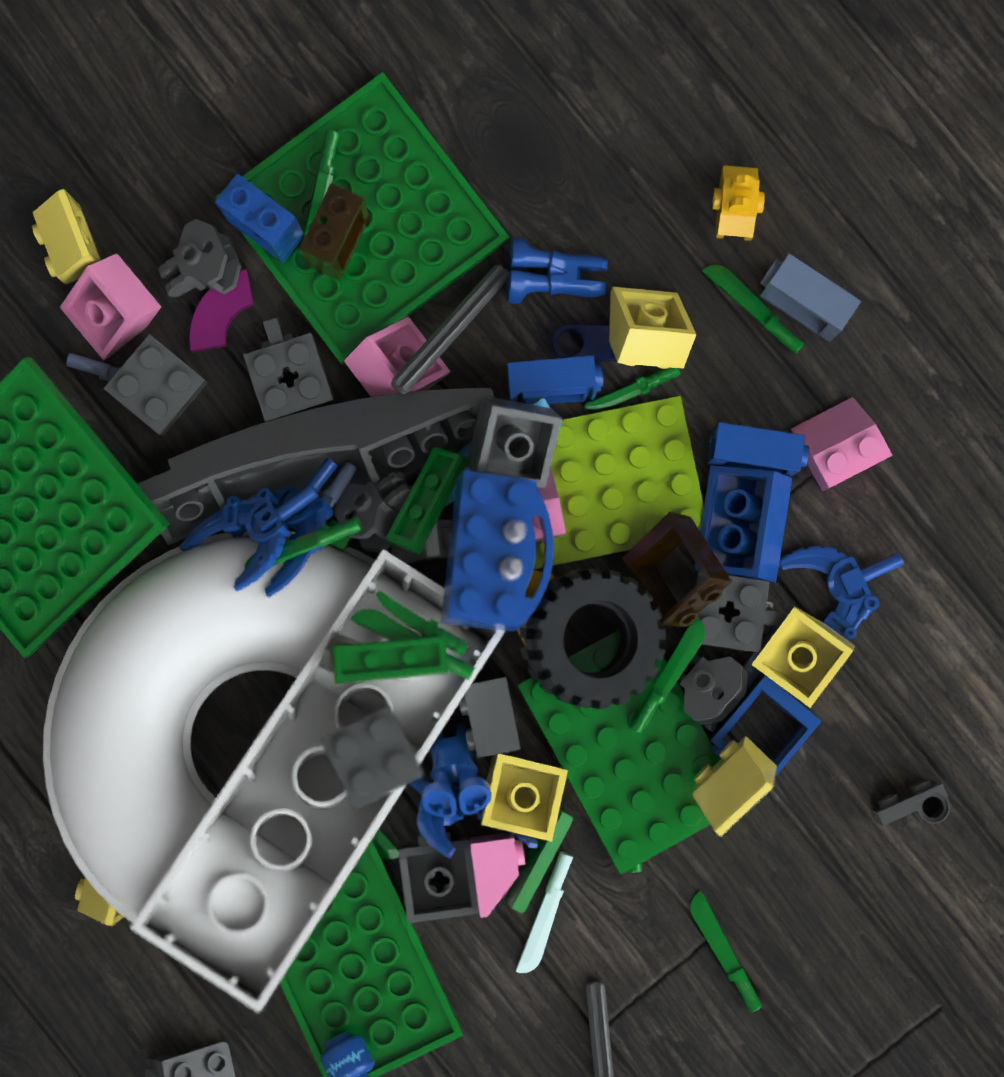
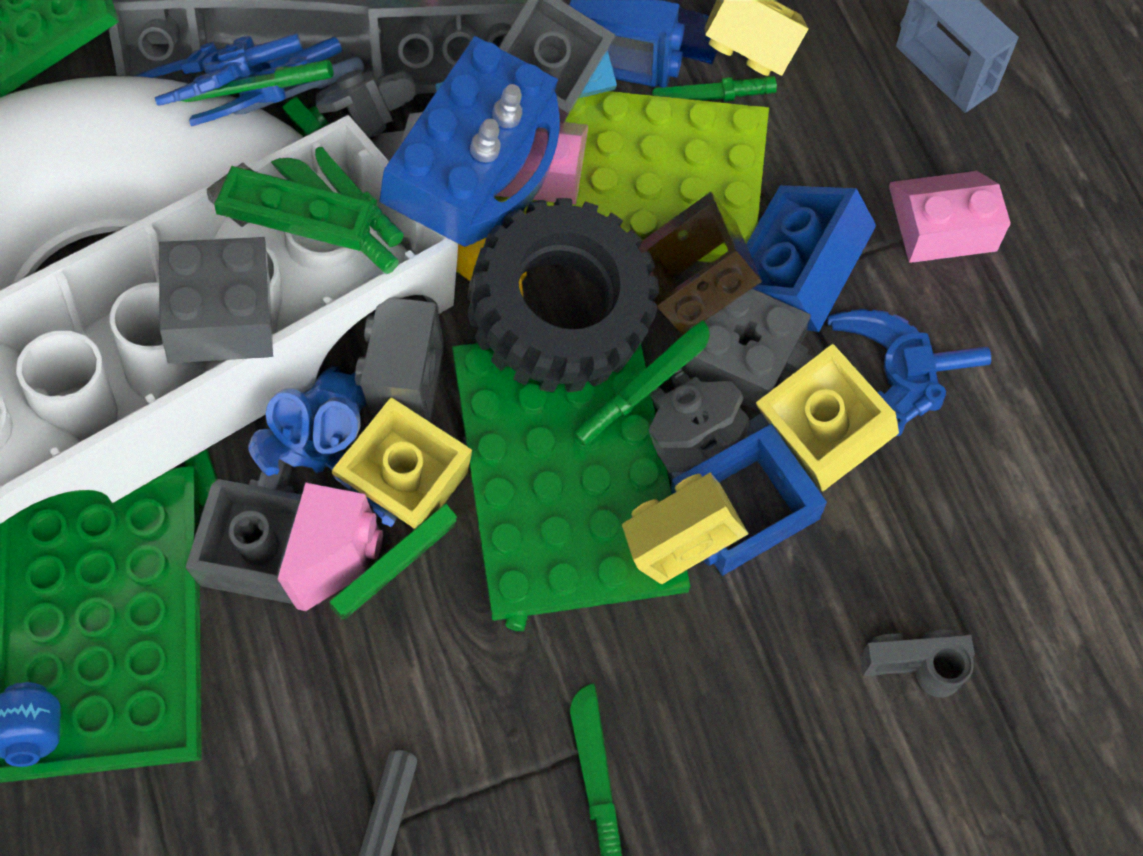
camera: 20 degrees right, 20 degrees down
green tile [385,446,467,554] -> none
light aqua piece [516,851,573,973] -> none
green piece [702,265,804,354] -> none
blue window [706,422,809,477] -> none

